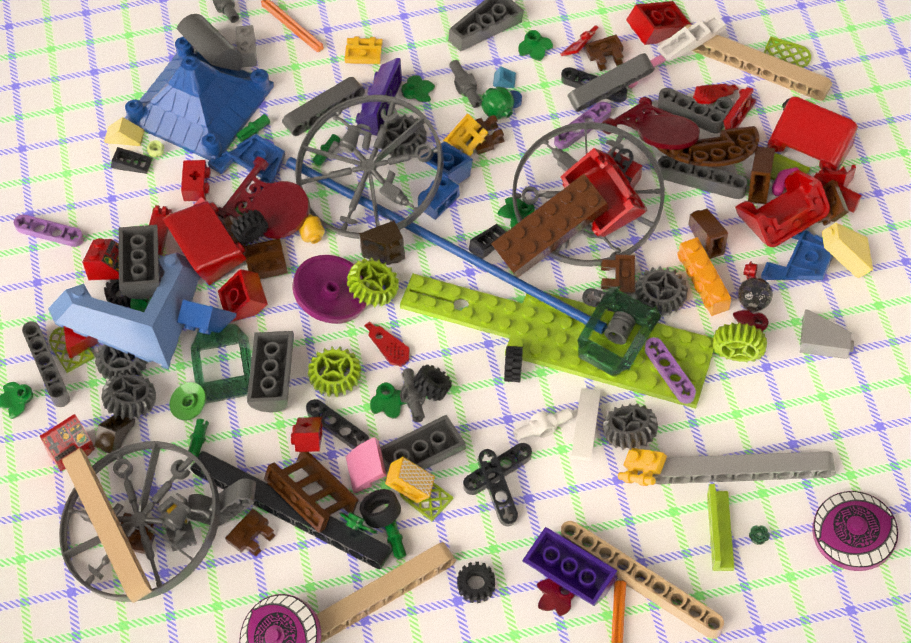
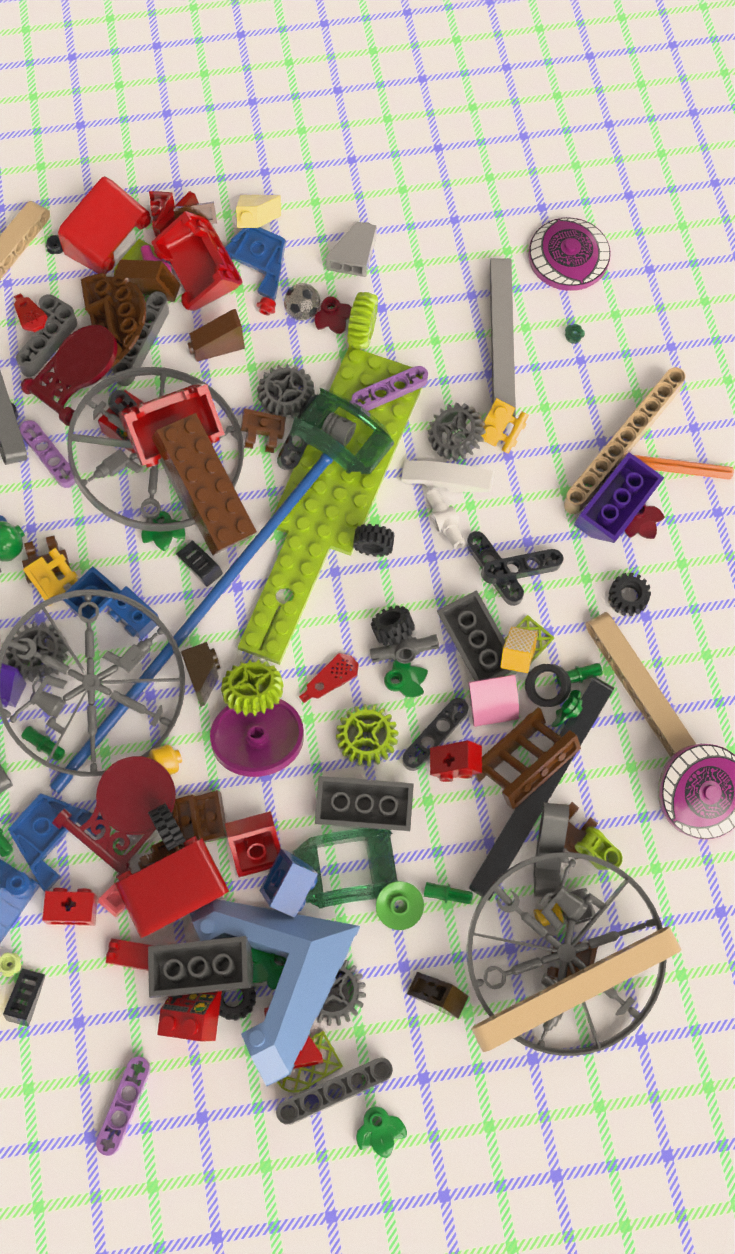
camera: 90 degrees left, 10 degrees up
slope [39,414,95,472] -> none
dark grey gear [101,372,156,420] -> none
light orange brick [677,237,731,316] -> none
lime fence [707,484,734,571] -> none
red hinge [723,87,756,130] -> none
none -> lime piece [575,826,623,870]

